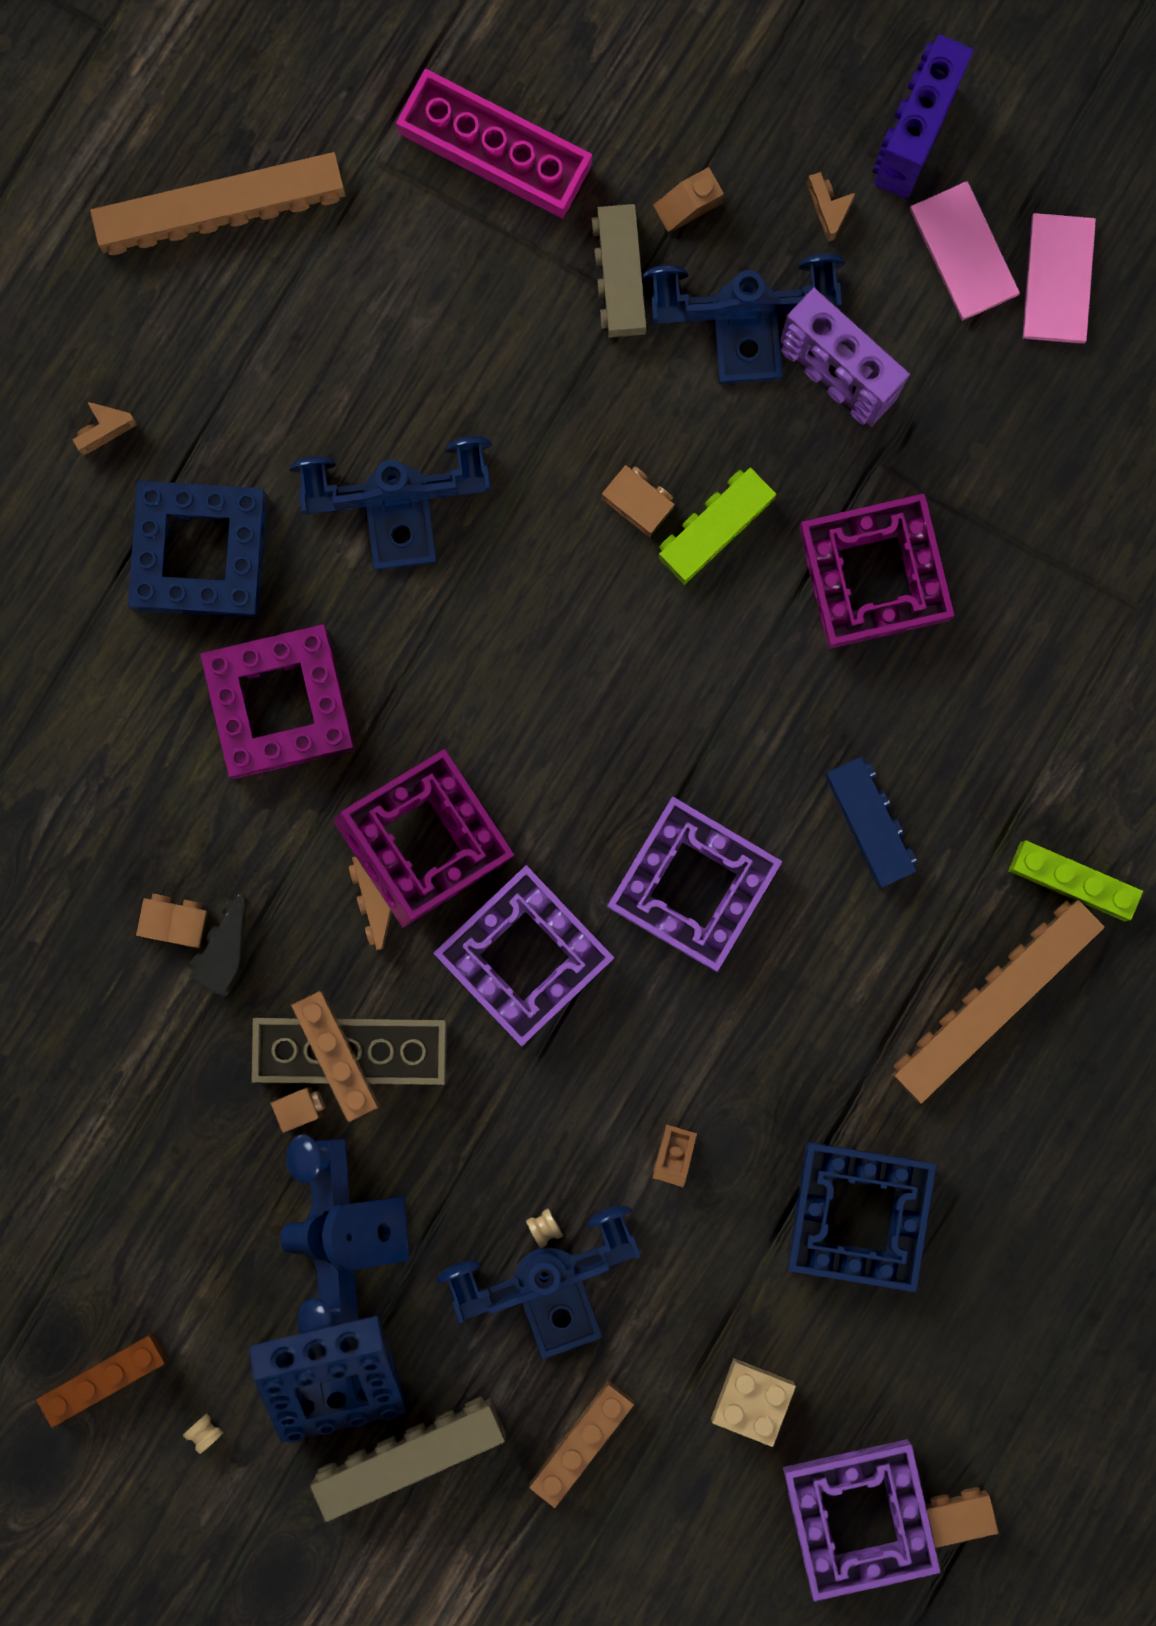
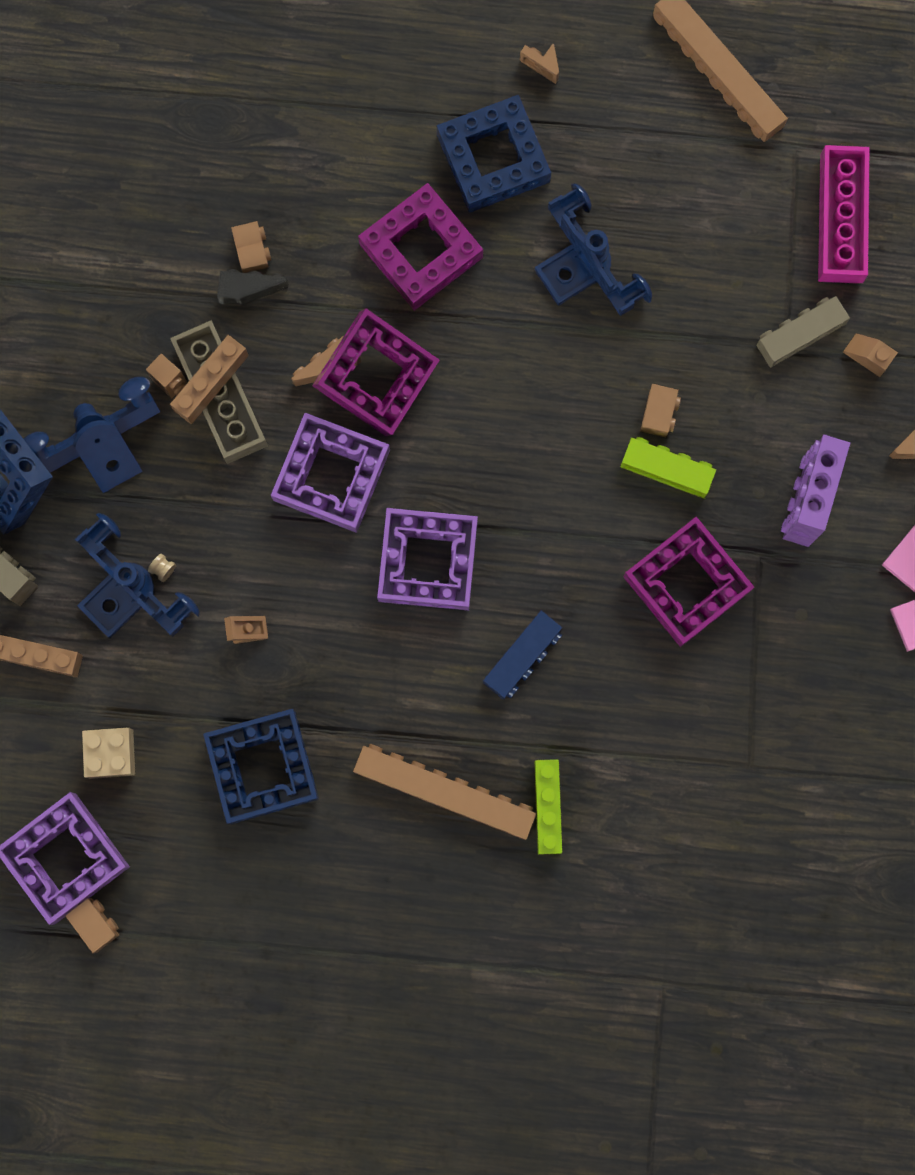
camera: 65 degrees right, 5 degrees down
dark blue piece [642,253,845,384] -> none

